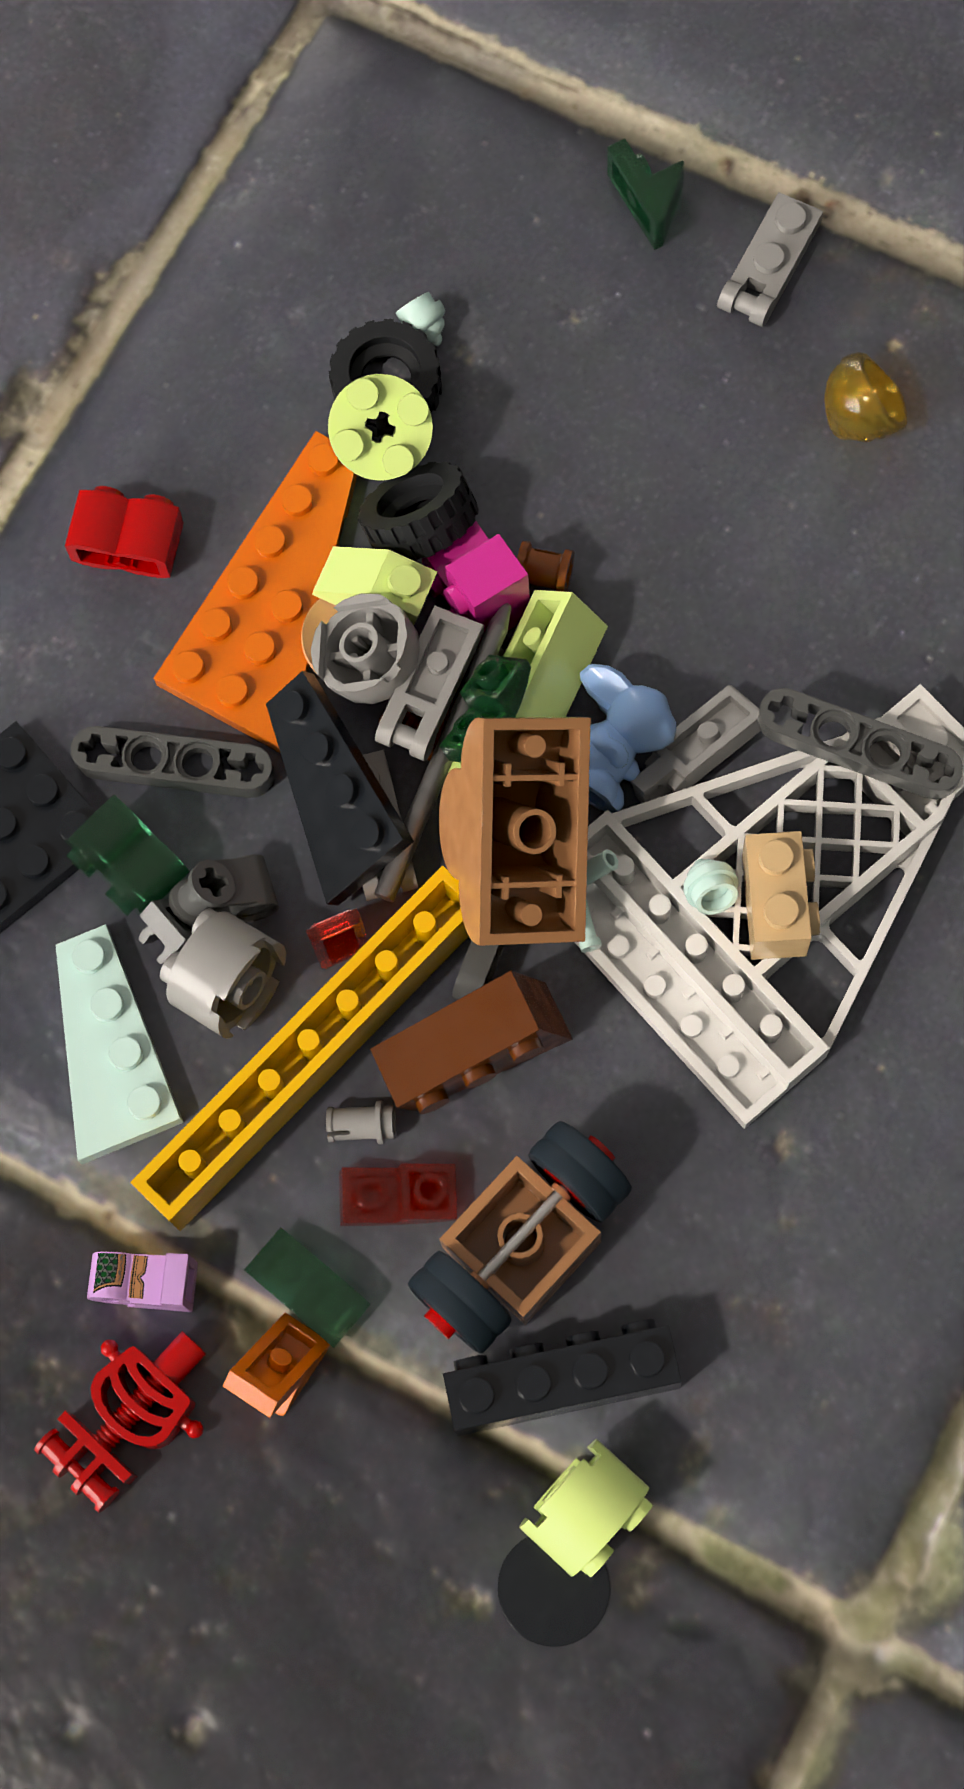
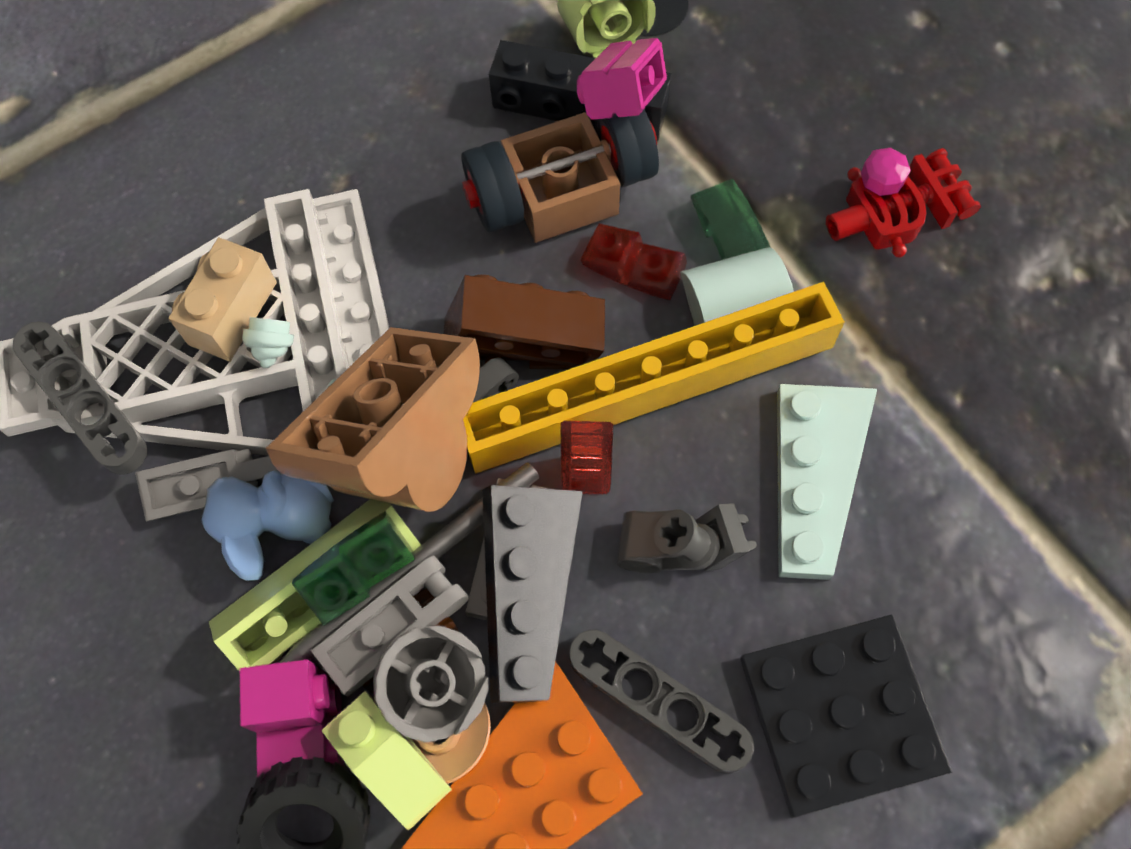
camera: 160 degrees left, 5 degrees down
clear green brick [65,795,190,916] -> none
lavender leg [87,1252,198,1312] -> none
light grey brick [160,908,286,1039] -> none
orange slope [223,1312,331,1418] -> none
light grey pin [326,1101,396,1144] -> none
dark orange bush [517,540,575,592] -> none
none -> dark pink brick [577,38,667,120]
none -> light aqua brick [680,247,794,326]
none -> dark pink tile [861,148,911,196]

